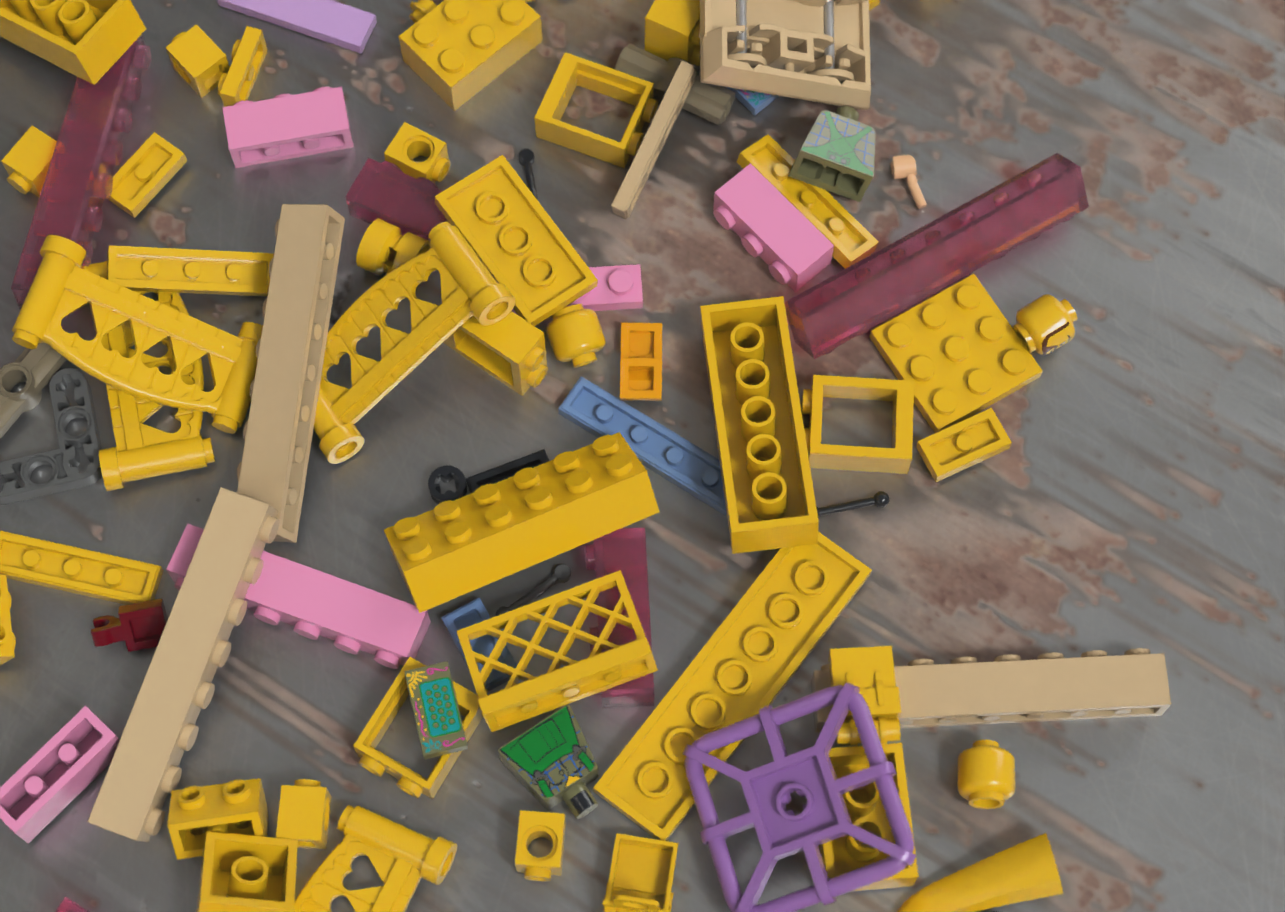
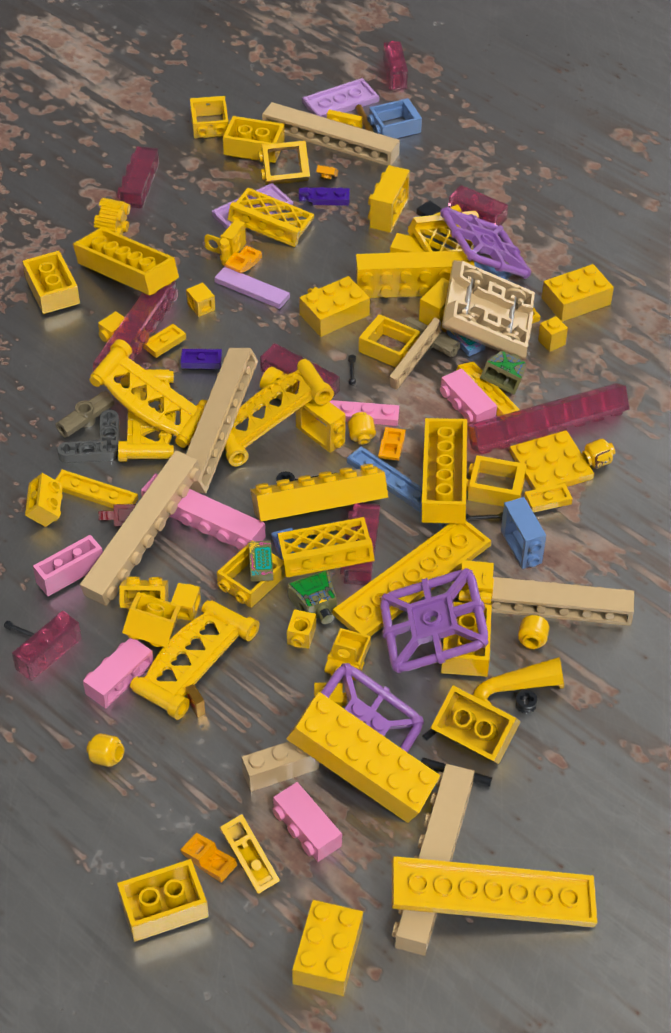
camera: 10 degrees right, 20 degrees down
yellow plate [107,245,274,296] -> none
yellow plate [218,26,268,107] -> none
bright pink brick [222,87,354,168] -> none
yellow brick [384,122,451,193] -> none
yellow plate [435,155,598,326] -> none
light nougat hand [890,155,927,209] -> none
none -> dark purple plate [181,349,222,369]
none -> medium blue window [501,497,546,569]
none -> yellow brick [538,316,568,352]

